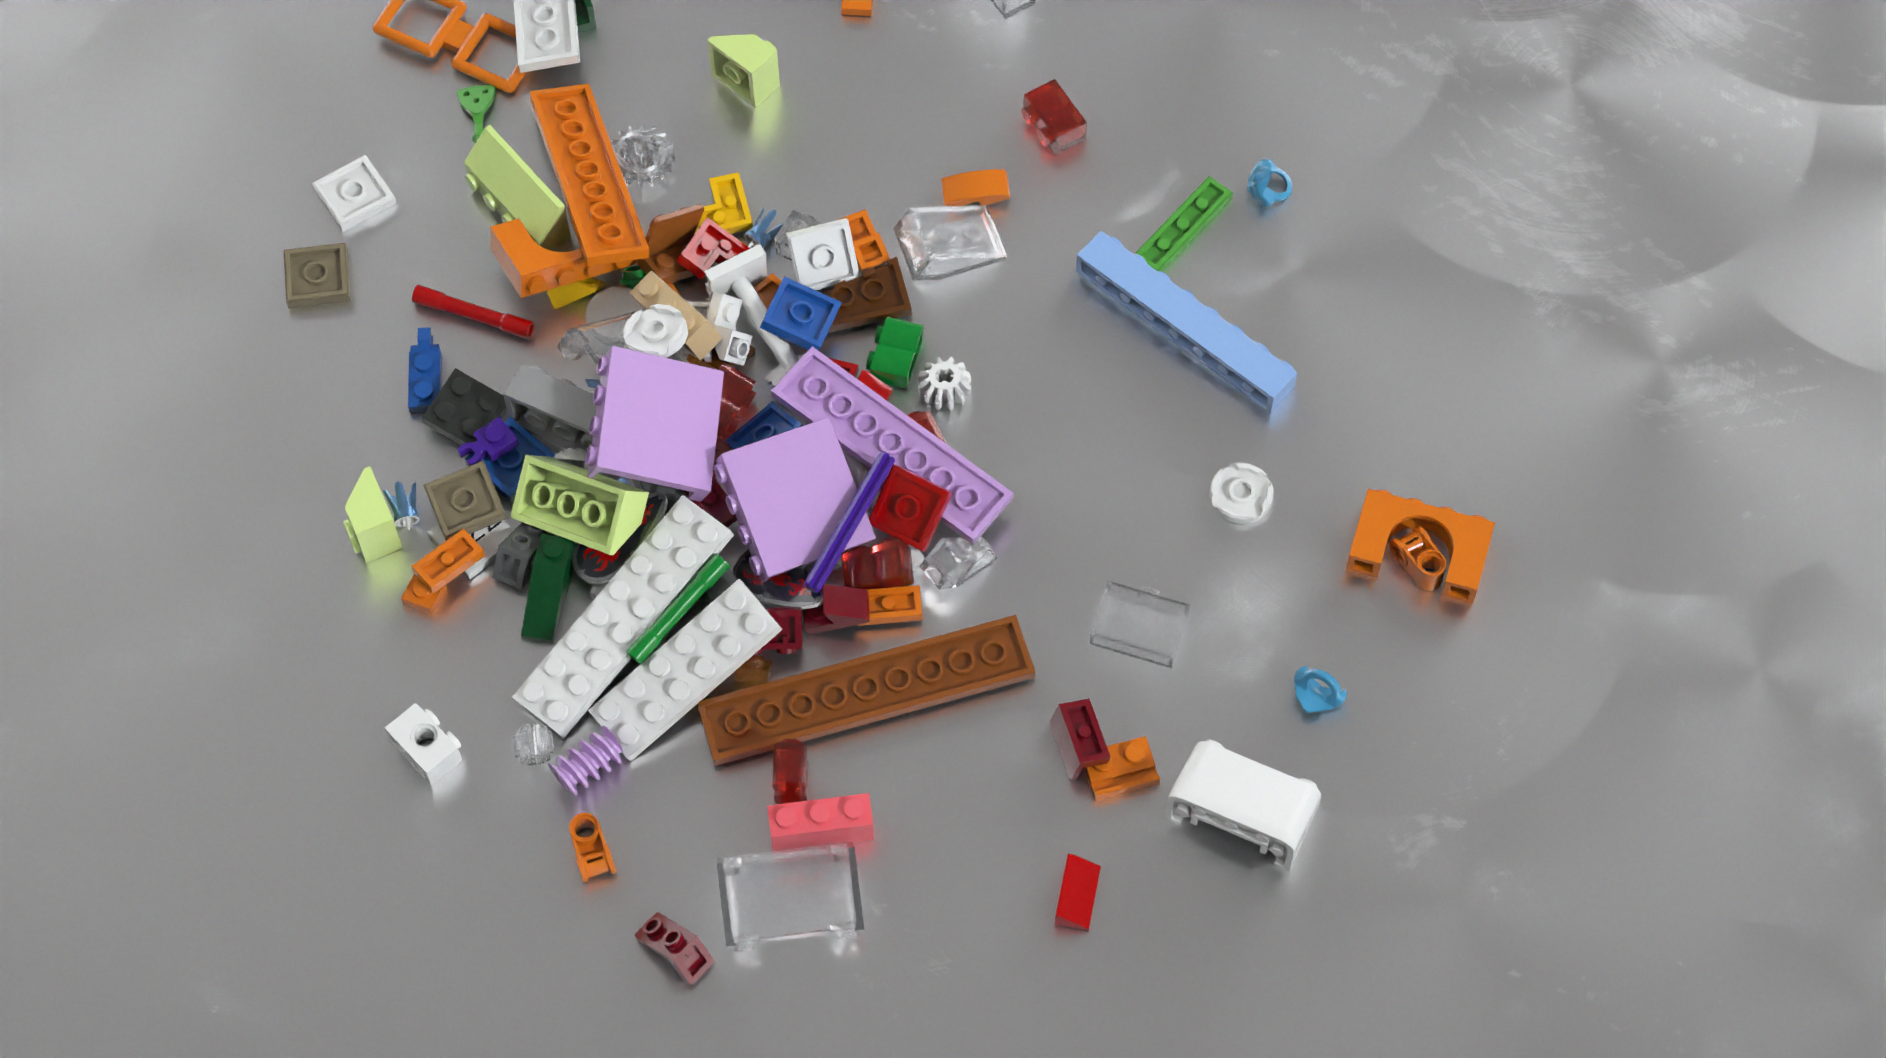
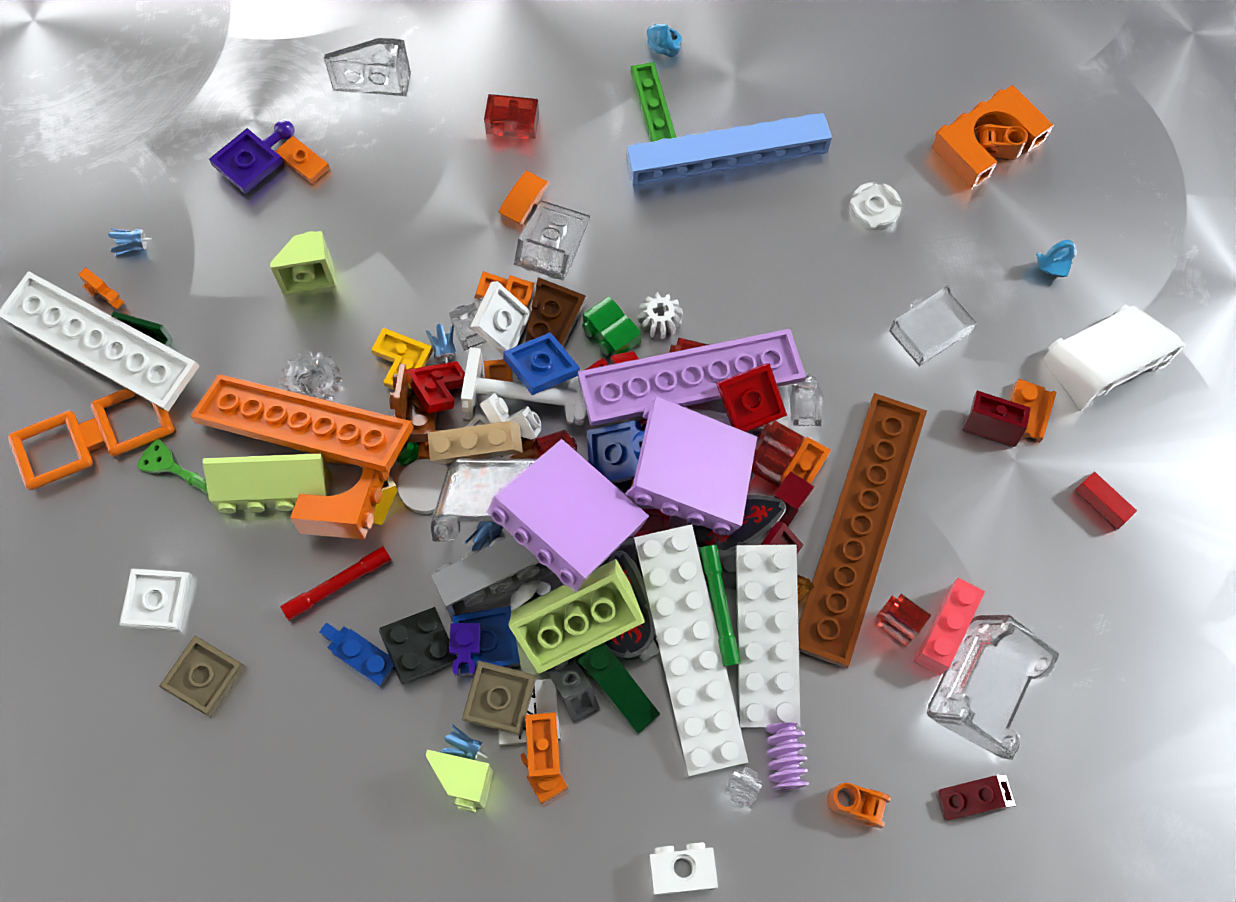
camera: 55 degrees left, 5 degrees up
white tile [623,304,688,358] -> none
dark purple axle [804,452,895,593] -> none

